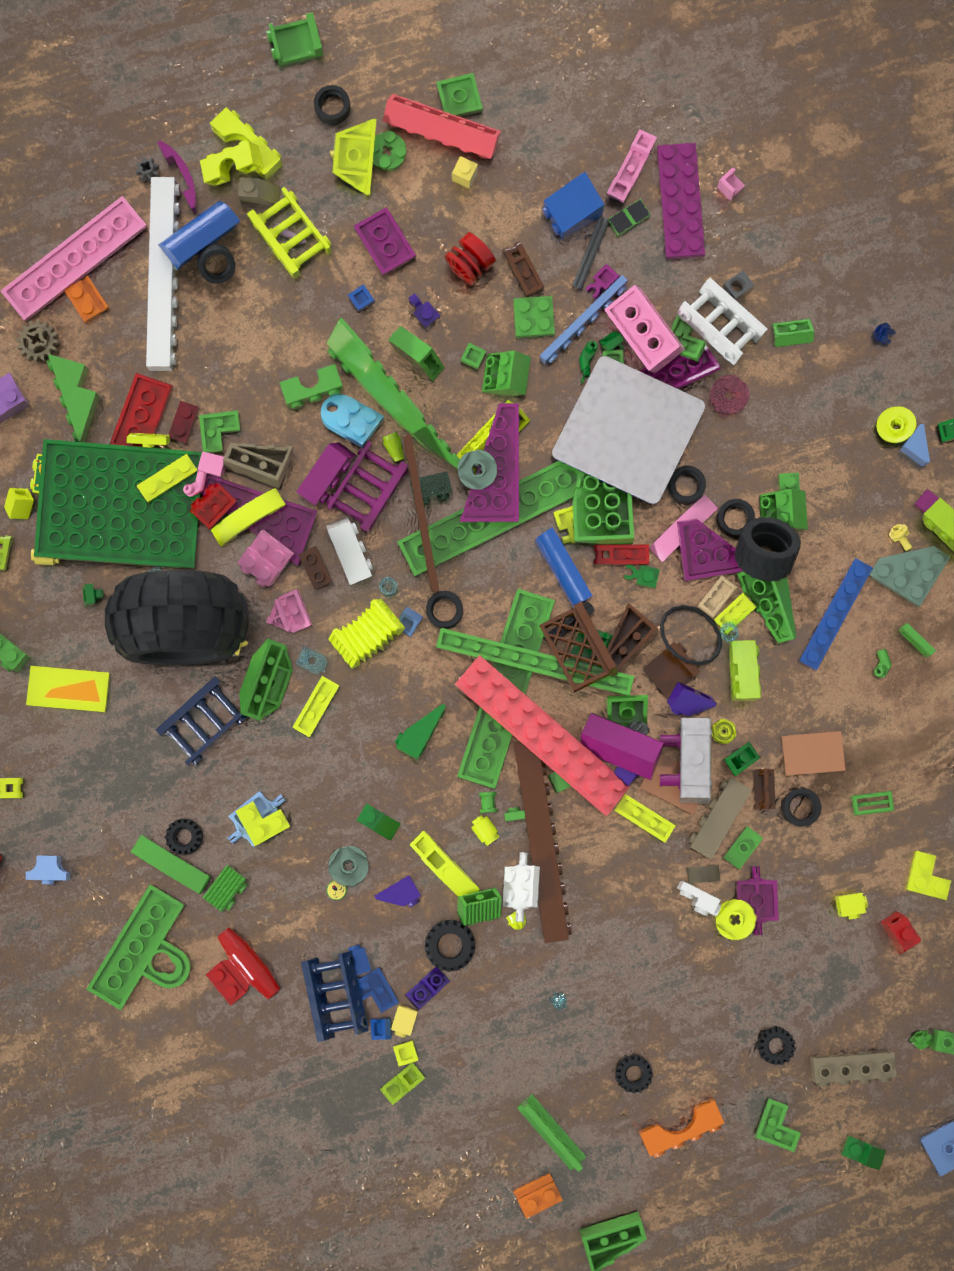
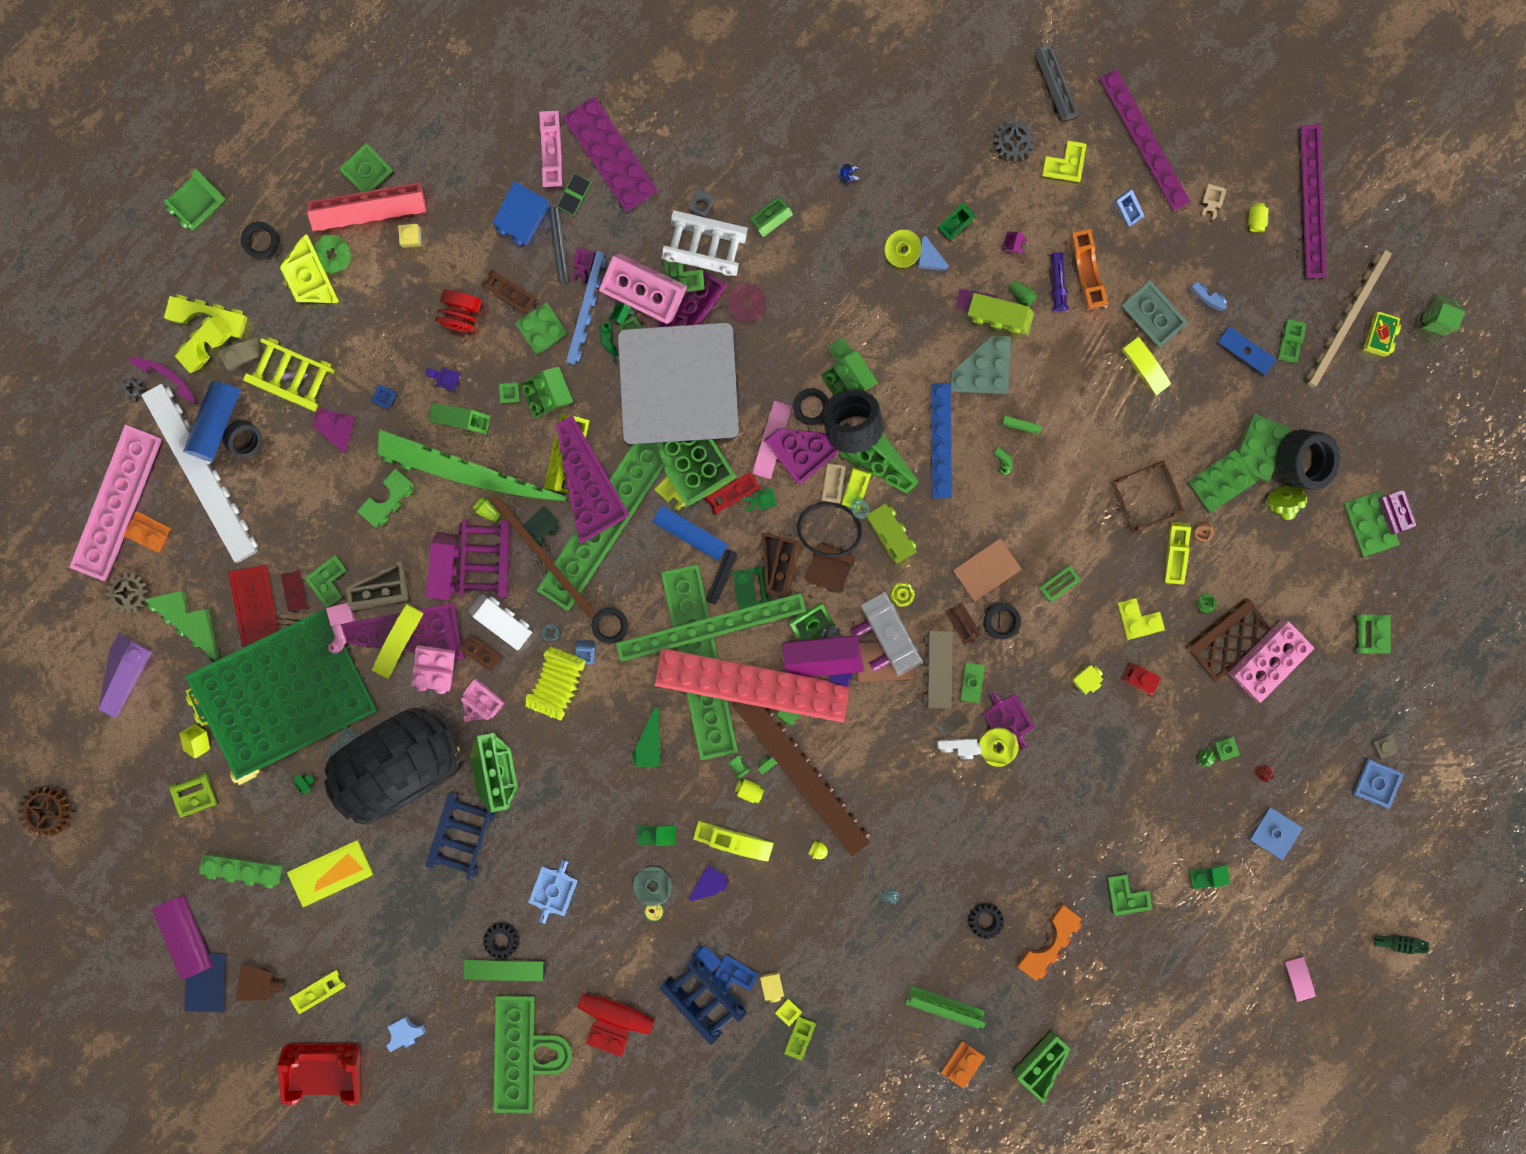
camera: 35 degrees left, 5 degrees up
neon yellow plate [127,433,170,448] -> none
neon yellow plate [137,454,198,503] -> none
red bracket [189,483,237,529] -> none
bright green brick [203,865,248,912] -> none
neon yellow plate [235,801,290,846] -> none
neon yellow plate [292,676,340,737] -> none
clear light blue brick [296,646,328,675] -> none
medium azure plate [321,394,384,448] -> none
magenta plate [353,207,416,276] -> none
blue plate [370,1018,392,1040] -> none
dark purple slope [404,967,450,1010] -> none
black tyre [425,920,475,972] -> none
bright green brick [457,888,502,926] -> none
sand green plate [458,450,497,490] -> none
white plate [502,852,540,922] -> none
reddish brown fence [539,602,618,693] -> none
neon yellow plate [614,794,676,843] -> none
dark purple slope [667,682,717,716] -> none
black tyre [668,465,706,504] -> none
bright pink panel [717,167,745,201] -> none
green slope [724,742,760,776] -> none
black tyre [757,1027,796,1065] -> none
dark tan brick [810,1050,897,1087] -> none
light yellow plate [889,524,913,552] -> none
none -> magenta wing [312,407,355,453]

